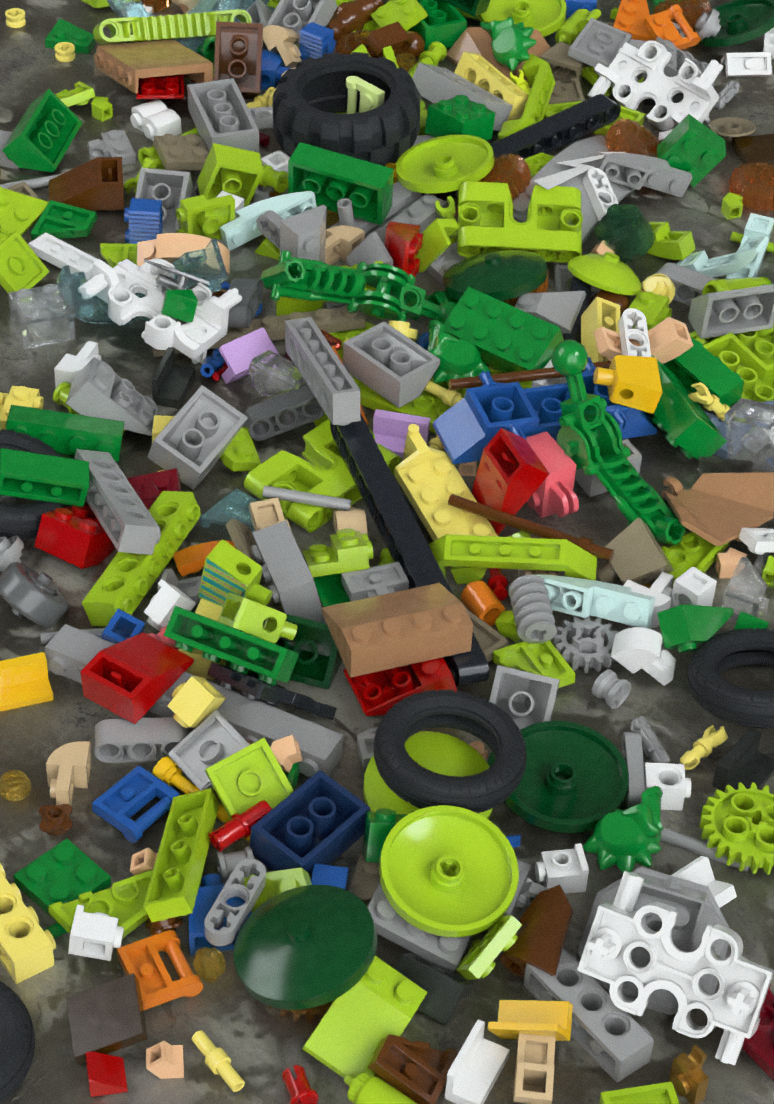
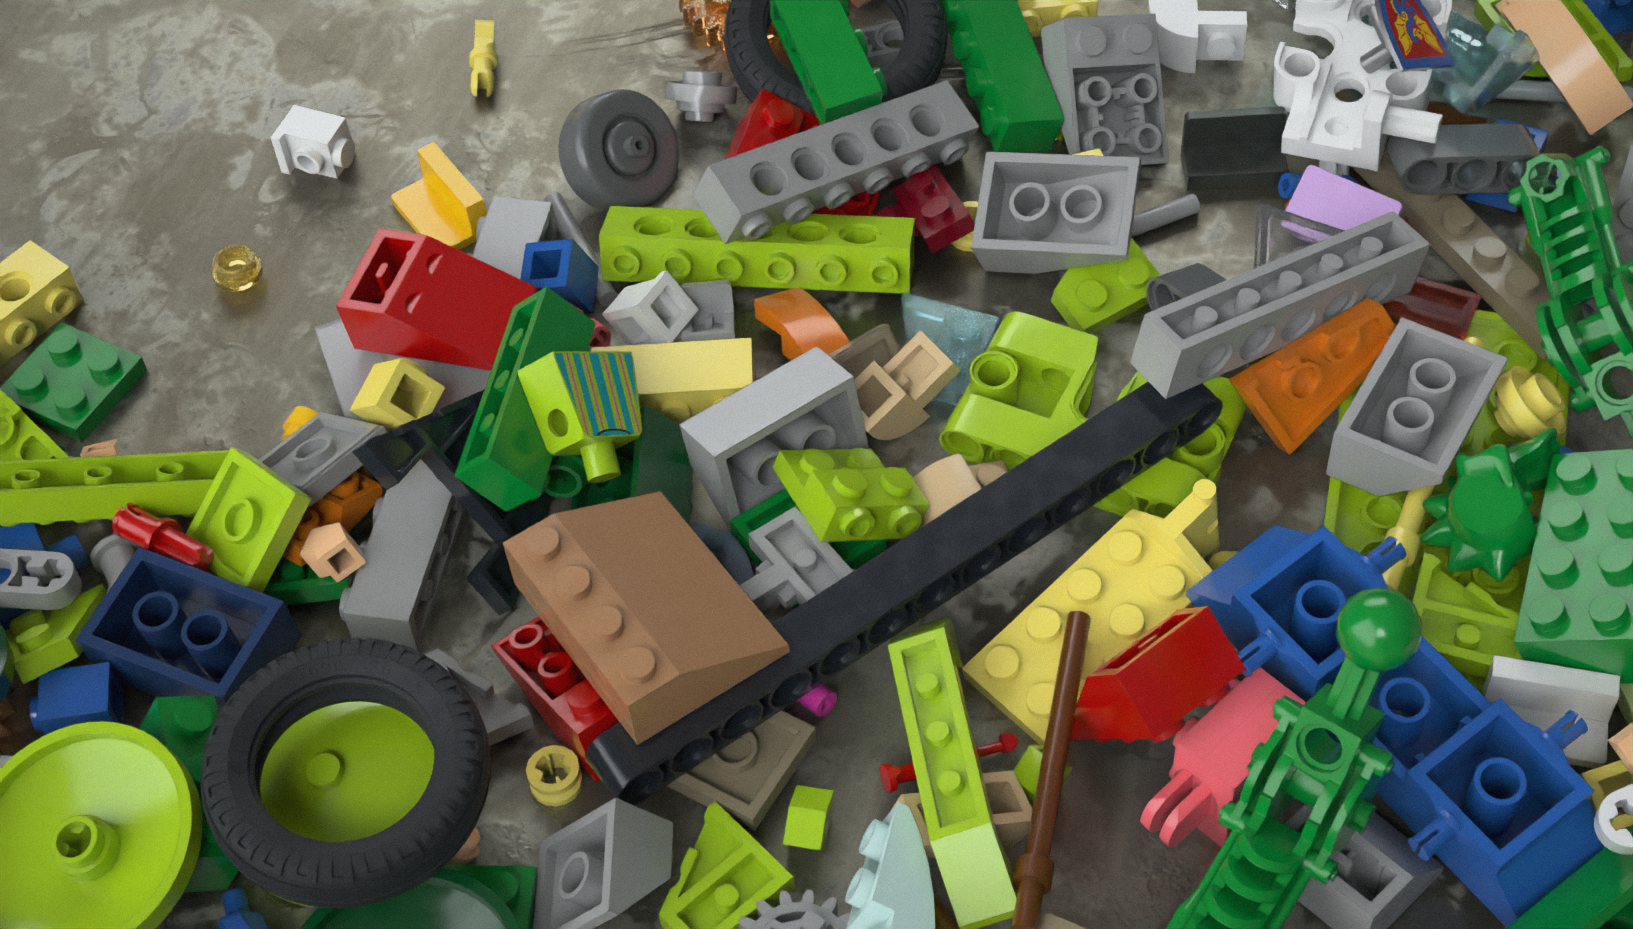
camera: 80 degrees right, 10 degrees up
reddish brown plate [39,804,73,836] -> none
tan brick [46,741,91,806] -> none
blue plate [92,765,180,843] -> none
green slope [161,289,198,322] -> none
lime torso [198,539,273,607] -> none
light grey bar [262,485,351,511] -> none
lavender panel [373,409,431,457] -> none
reddish brown bar [448,361,611,390] -> none
orange brick [461,581,505,626] -> none
light grey piece [508,575,557,644] -> none
yellow torso [593,355,663,414] -> none

